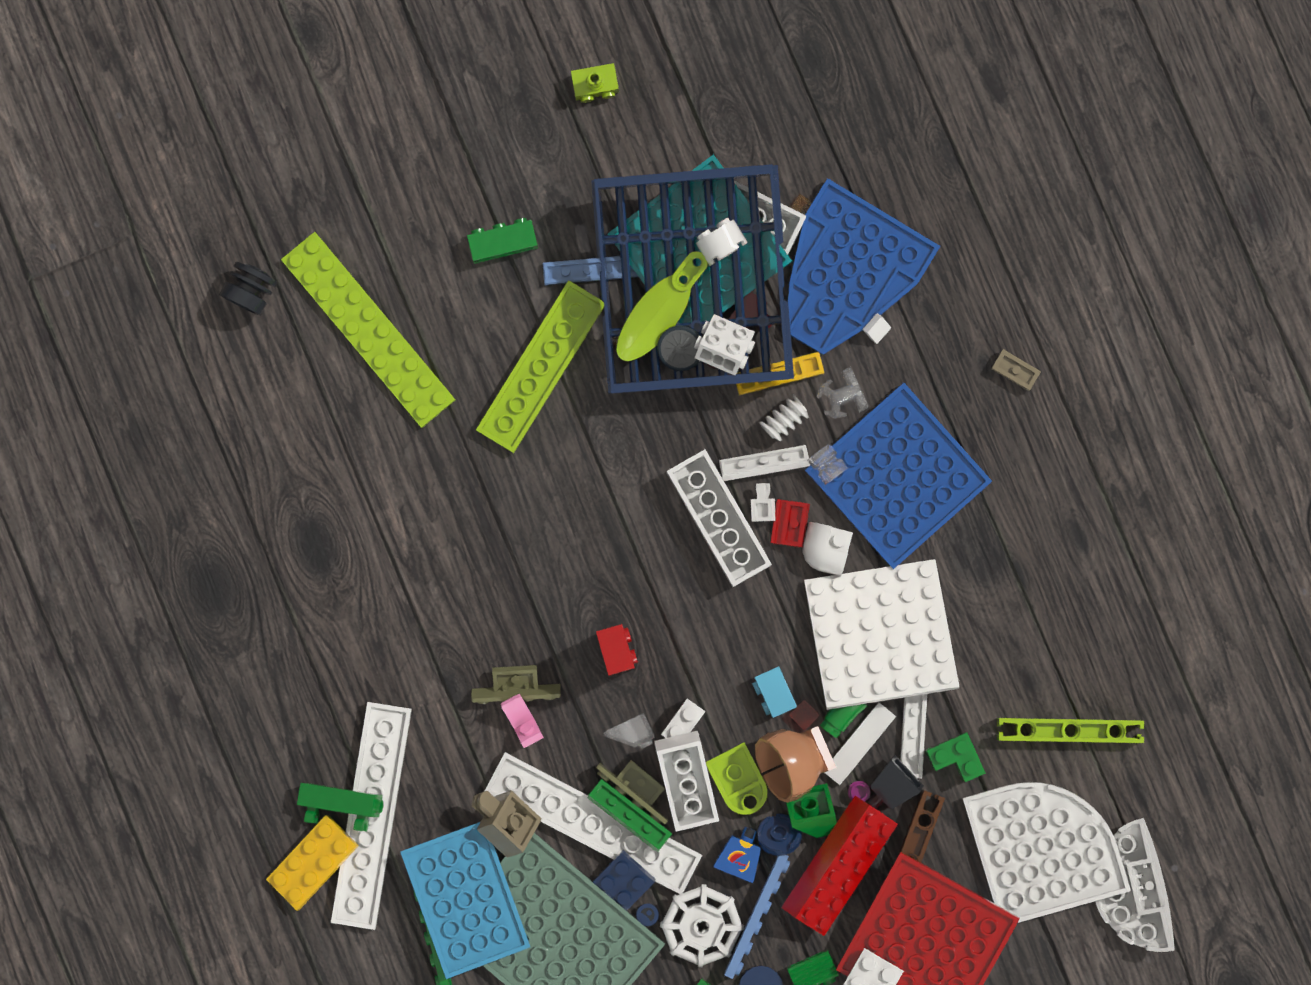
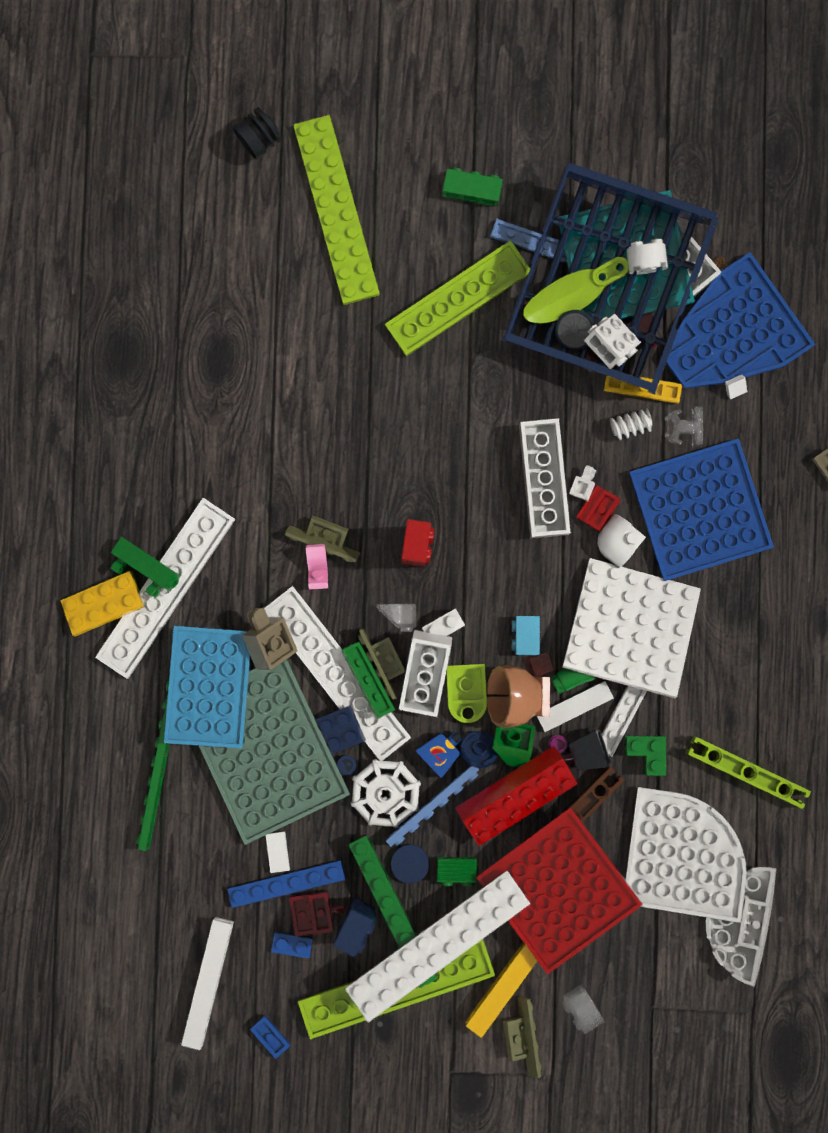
camera: 25 degrees right, 0 degrees up
lime brick [571,63,619,103] -> none
white tile [719,445,810,481] -> none
clear wheel [807,443,848,485] -> none

